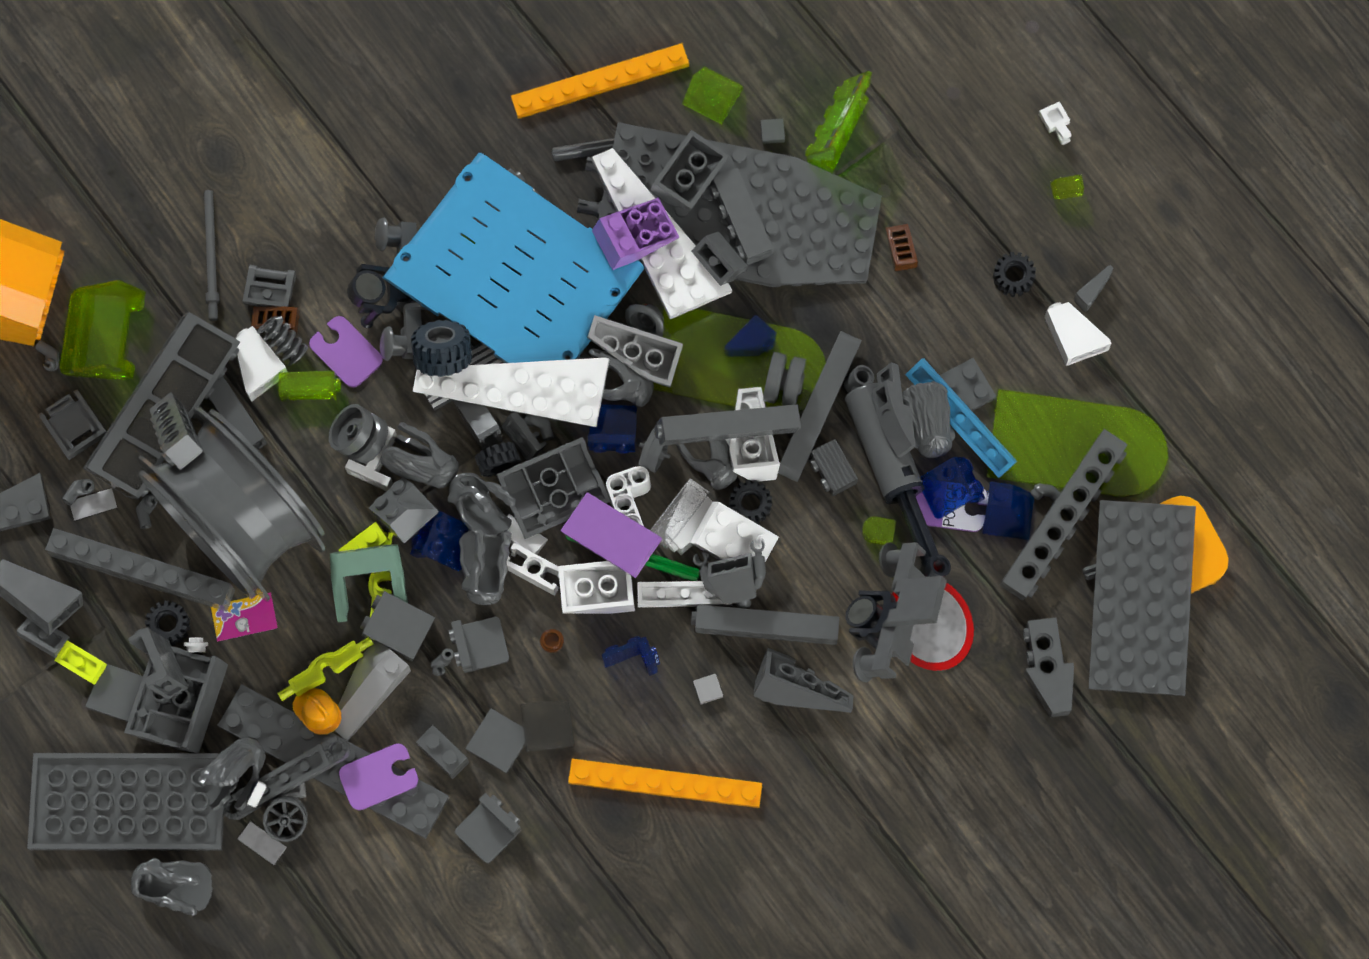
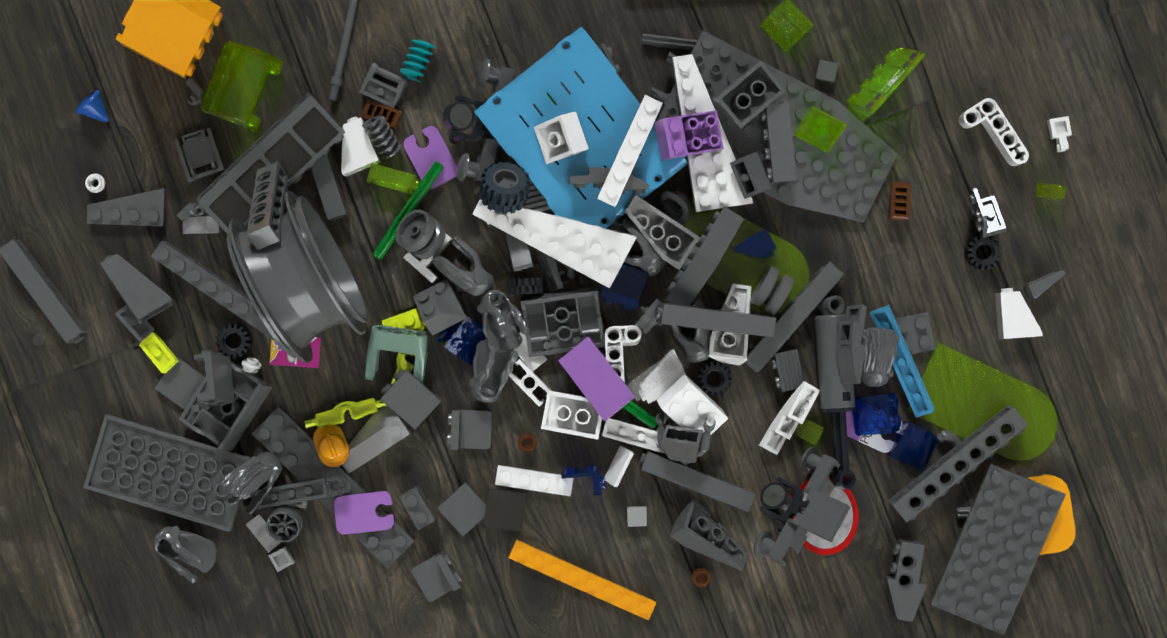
camera: 15 degrees right, 15 degrees up
white tile [247,781,266,807] -> none
dark grey arm [431,648,454,676] -> none
none -> light grey tile [268,545,295,572]
none -> green axle [373,161,444,260]
none -> teal piece [400,39,436,83]
none -> white plate [495,465,574,496]
none -> white slope [534,112,589,164]
none -> dark grey slope [569,167,649,195]
none -> white plate [597,95,663,207]
none -> white slope [604,446,633,487]
none -> dark grey piece [665,206,744,306]
none -> reddish brown plate [691,568,711,587]
none -> white slope [759,381,820,455]
none -> clear neon green slope [794,106,848,153]
none -> white beam [959,98,1029,166]
none -> bracket [969,187,1006,238]

